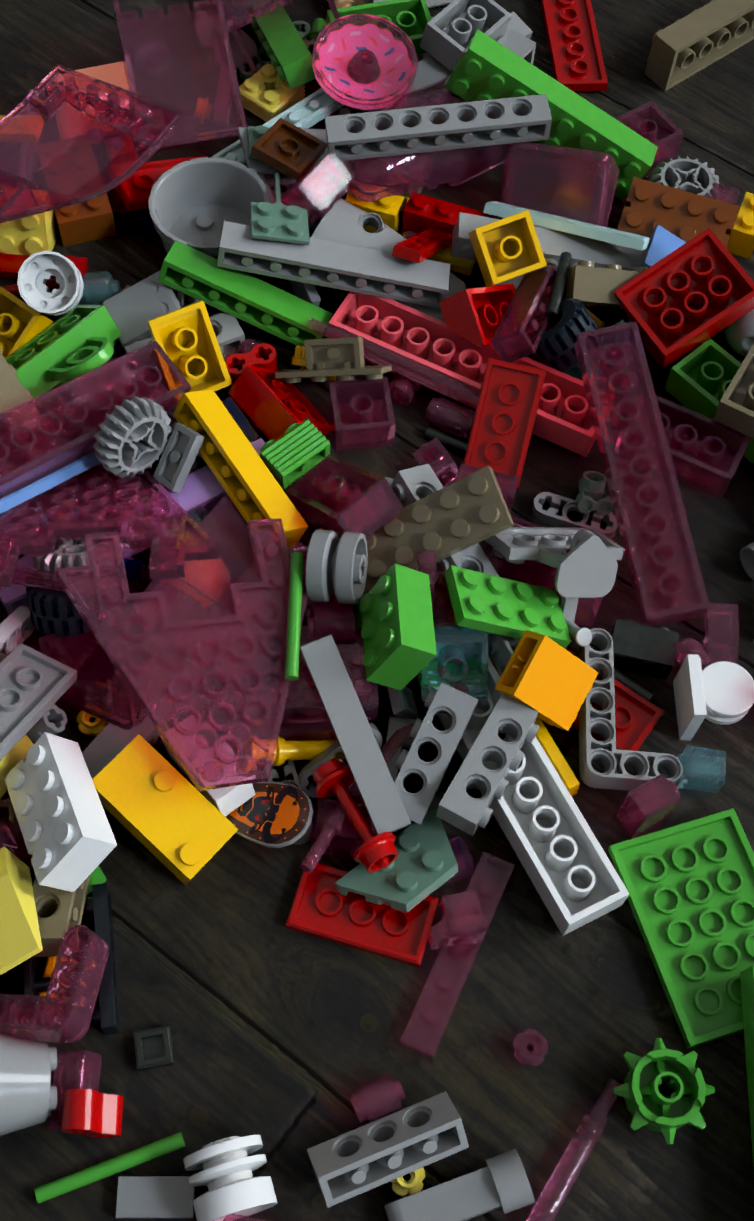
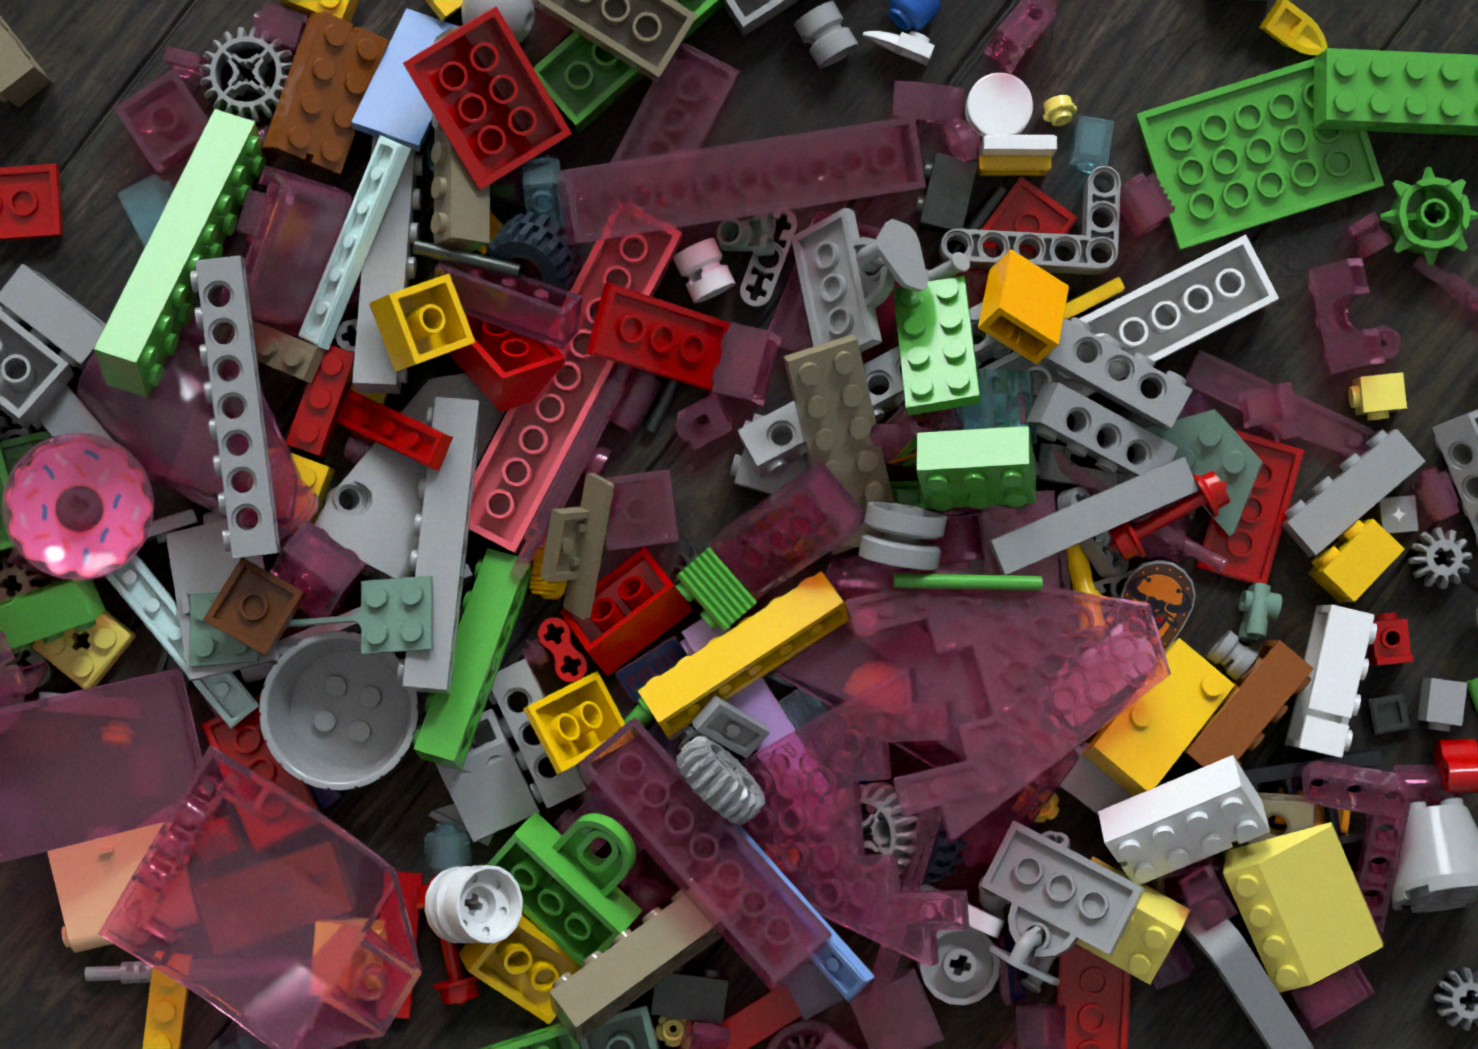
camera: 85 degrees left, 25 degrees up
none -> clear pink plate [163,46,208,78]
none -> dark tan plate [226,320,325,384]
none -> wheel [673,238,735,304]
none -> yellow tile [976,156,1051,176]
none -> light yellow plate [1043,95,1077,126]
none -> dark orange brick [1181,640,1314,769]
none -> light grey wheel [1207,630,1258,680]
none -> sand green plate [1238,583,1282,643]
none -> light grey brick [1281,429,1426,557]
none -> white piece [1285,605,1377,758]
none -> clear pink arch [1307,258,1386,374]
none -> yellow brick [1308,519,1405,603]
none -> clear pink wheel [1344,211,1394,260]
none -> light yellow brick [1348,372,1407,421]
none -> red brick [1367,612,1413,665]
none -> light grey tile [1377,495,1418,534]
none -> light grey gear [1408,528,1472,589]
none -> light grey brick [1417,678,1467,732]

